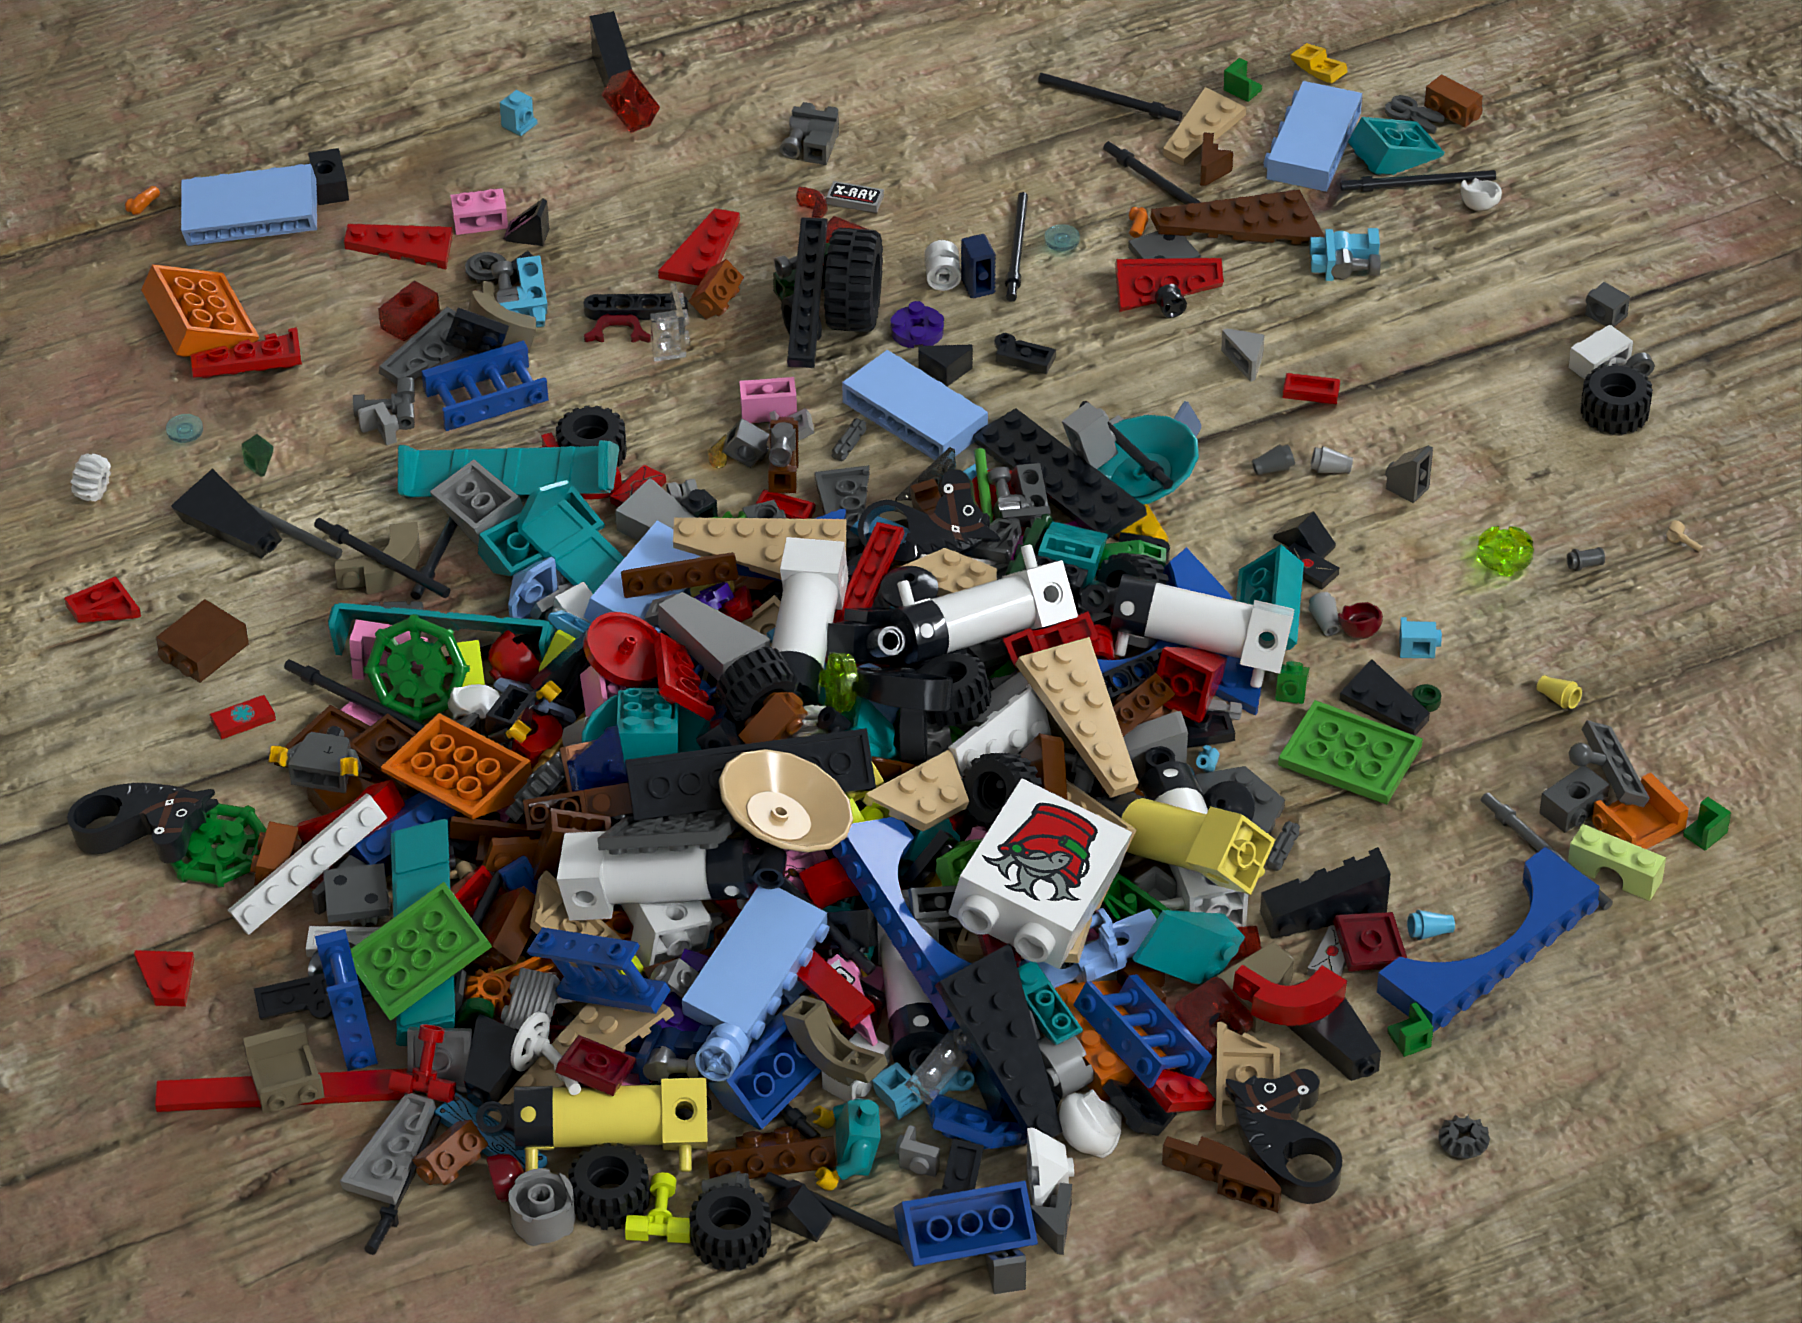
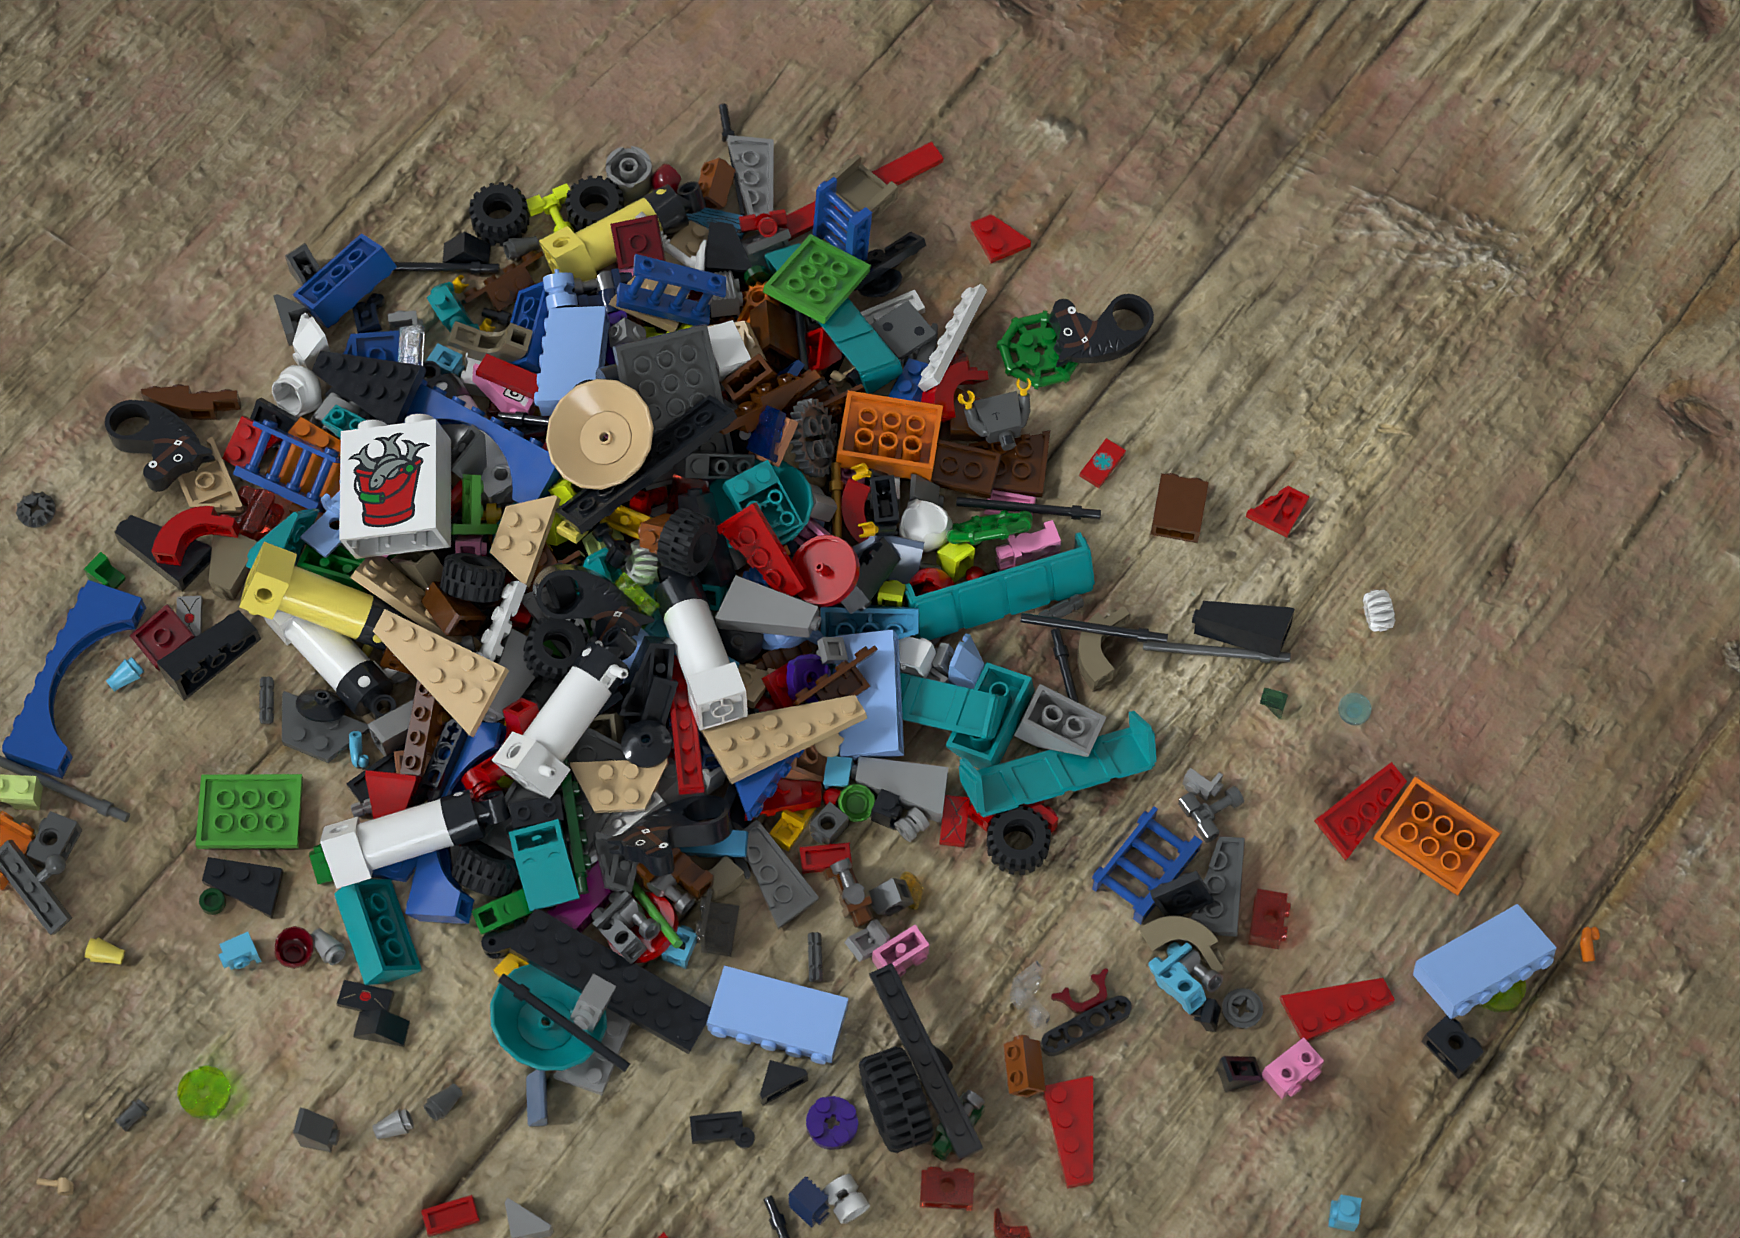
camera: 150 degrees right, 20 degrees up
dark orange brick [250,821,303,886] -> none
black hinge [902,829,958,889] -> none

